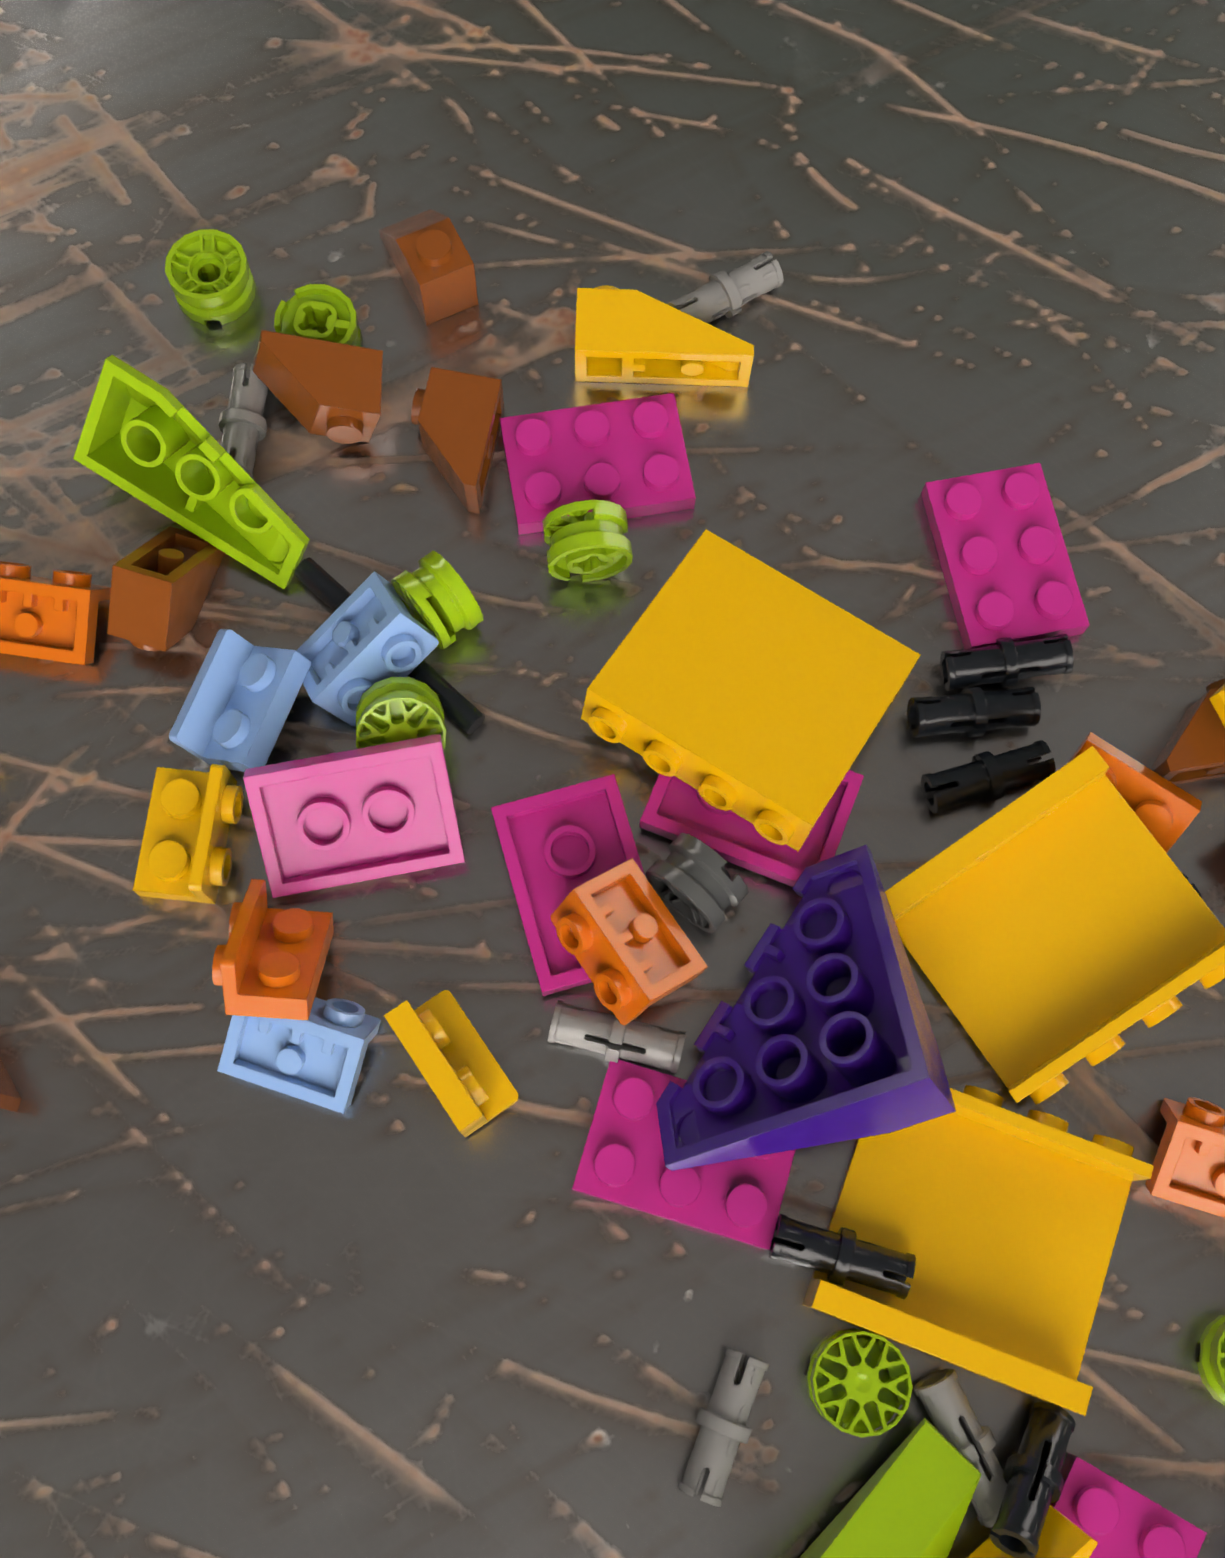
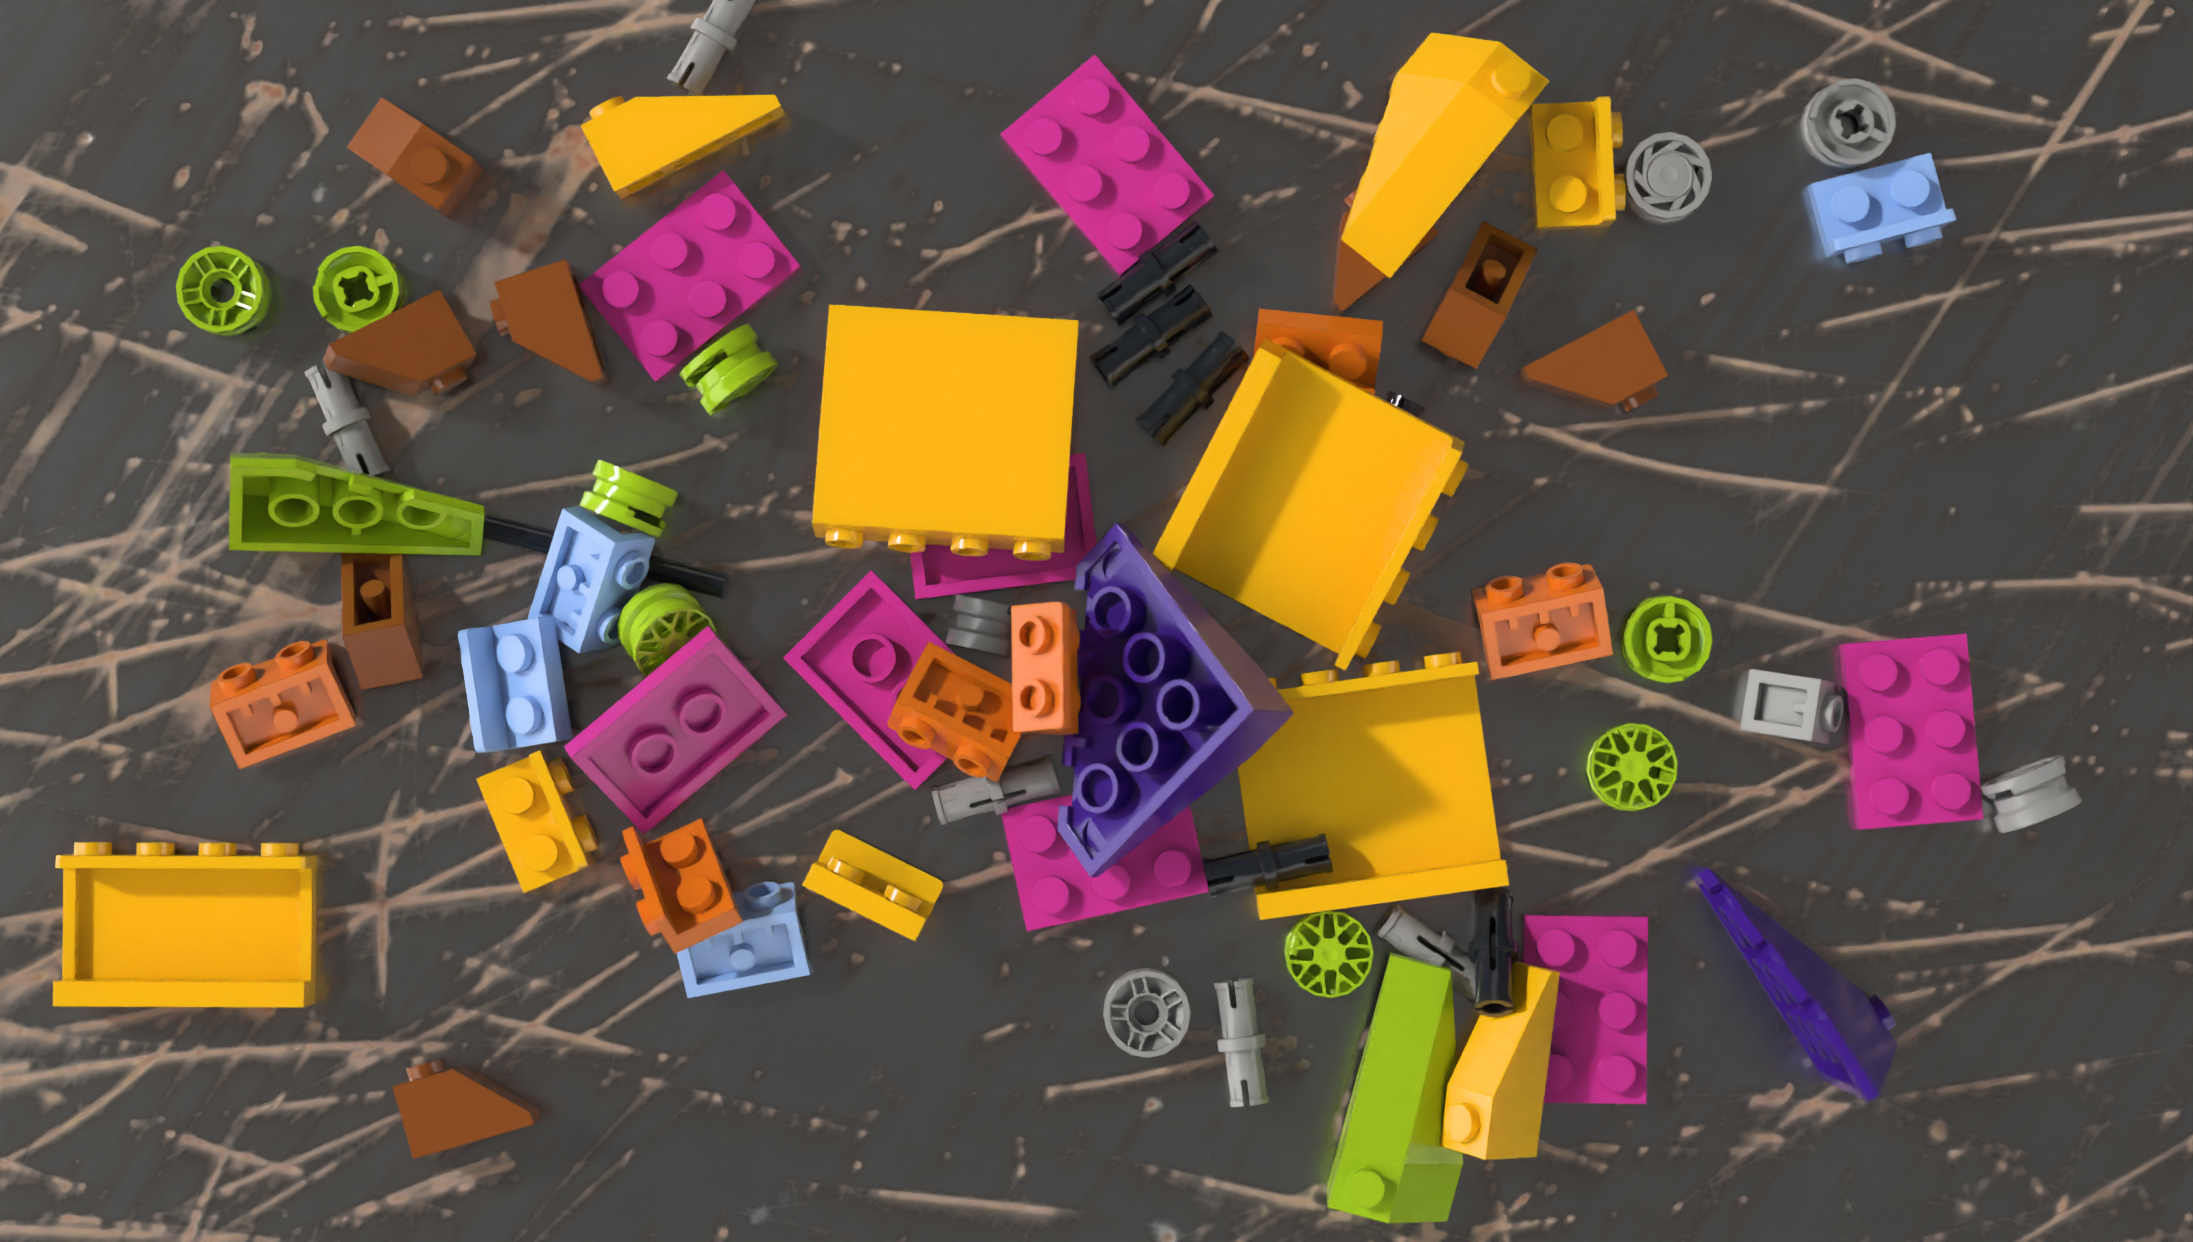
camera: 25 degrees left, 15 degrees up
none -> orange bracket [1011,602,1081,735]
none -> light grey wheel [1103,968,1191,1058]

